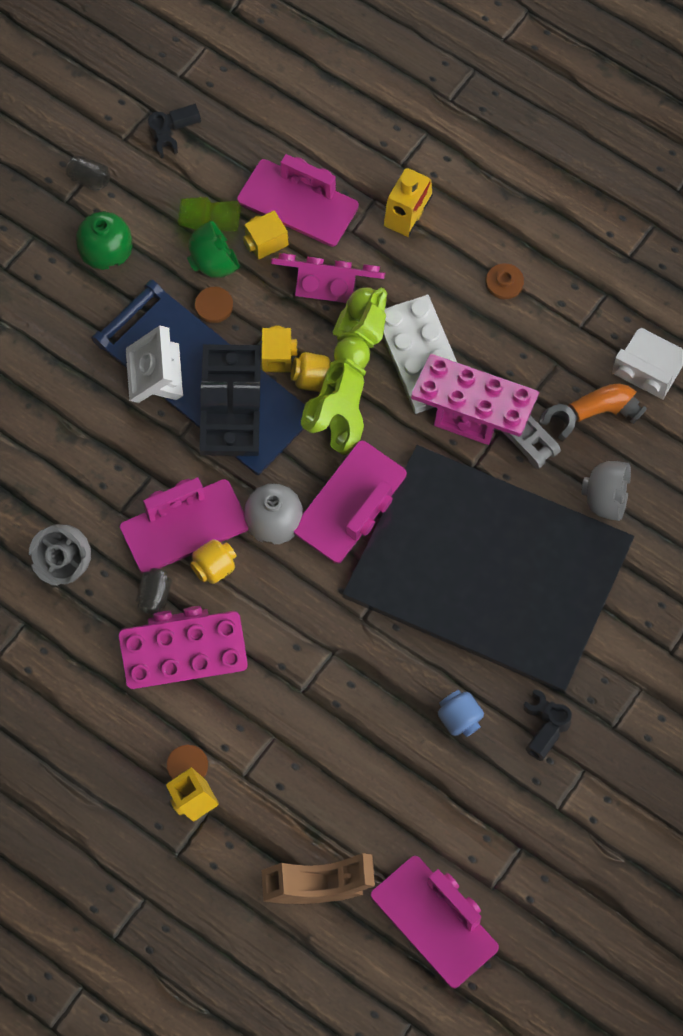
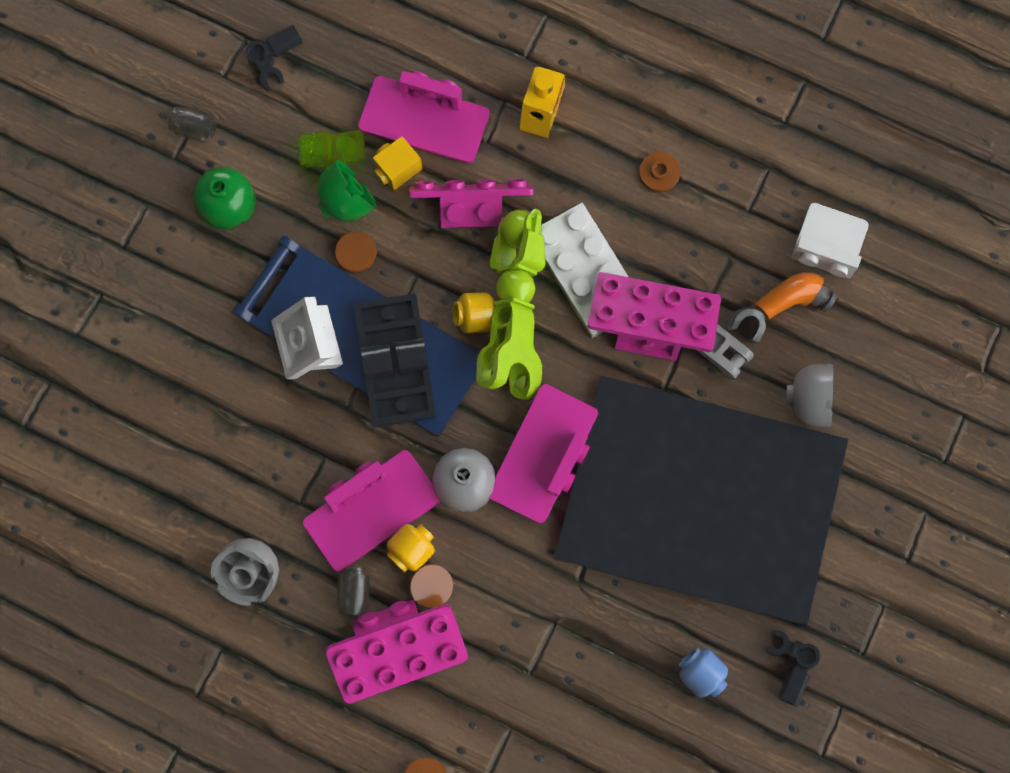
camera: 10 degrees left, 10 degrees up
yellow brick [262,326,297,372] -> none
none -> piece [409,564,453,608]

